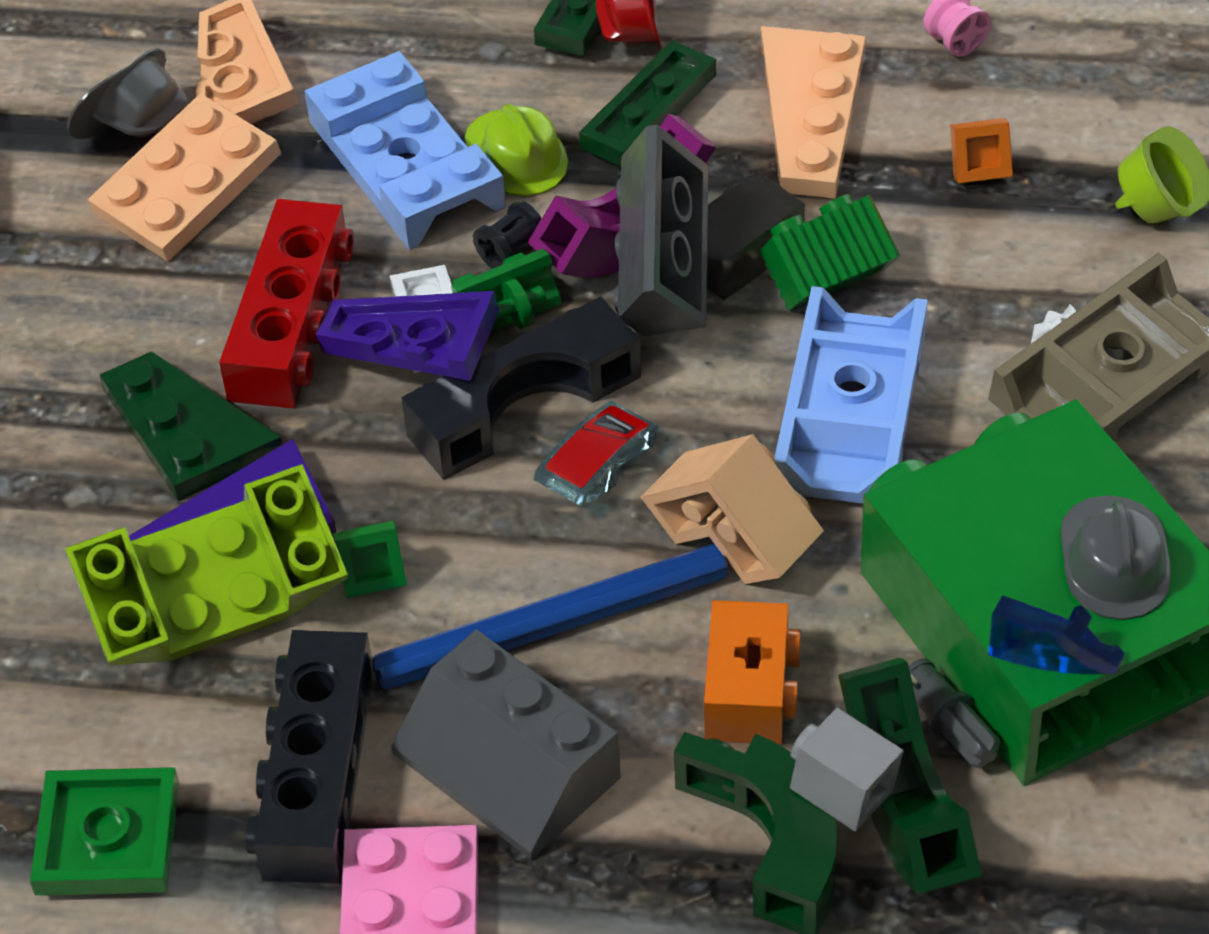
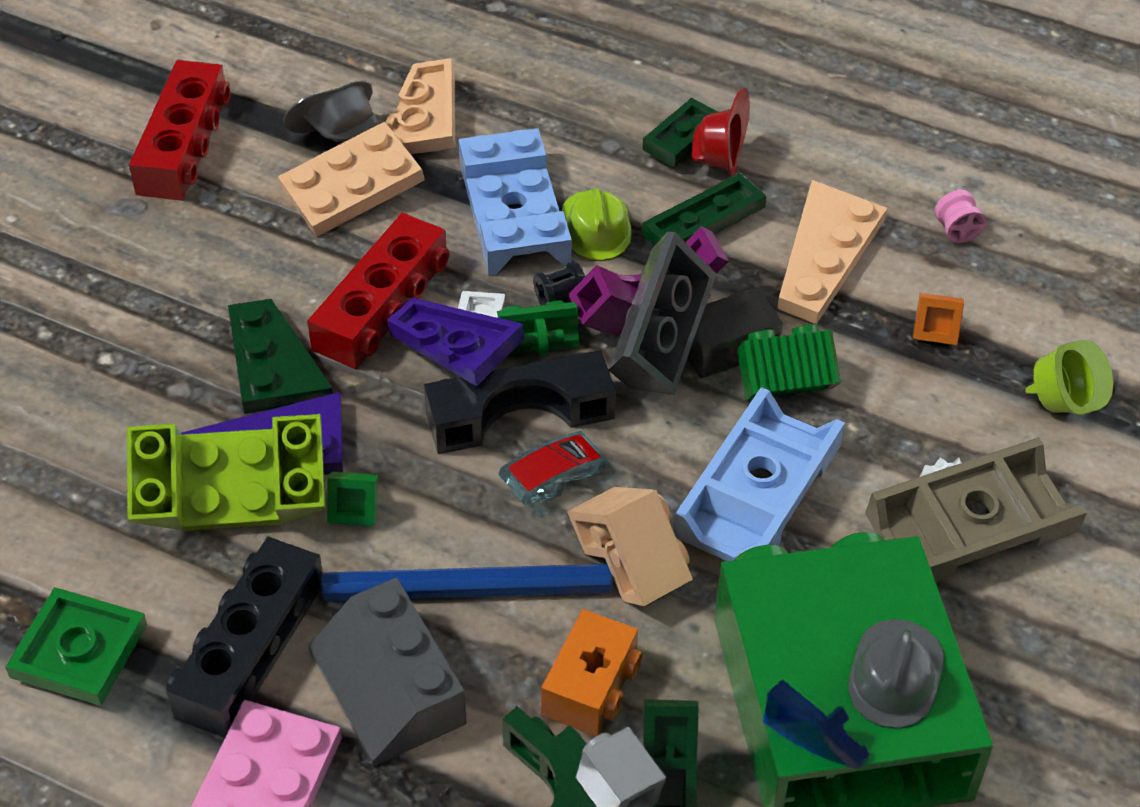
camera: 15 degrees right, 0 degrees up
dark grey axle [909,659,1001,768] -> none

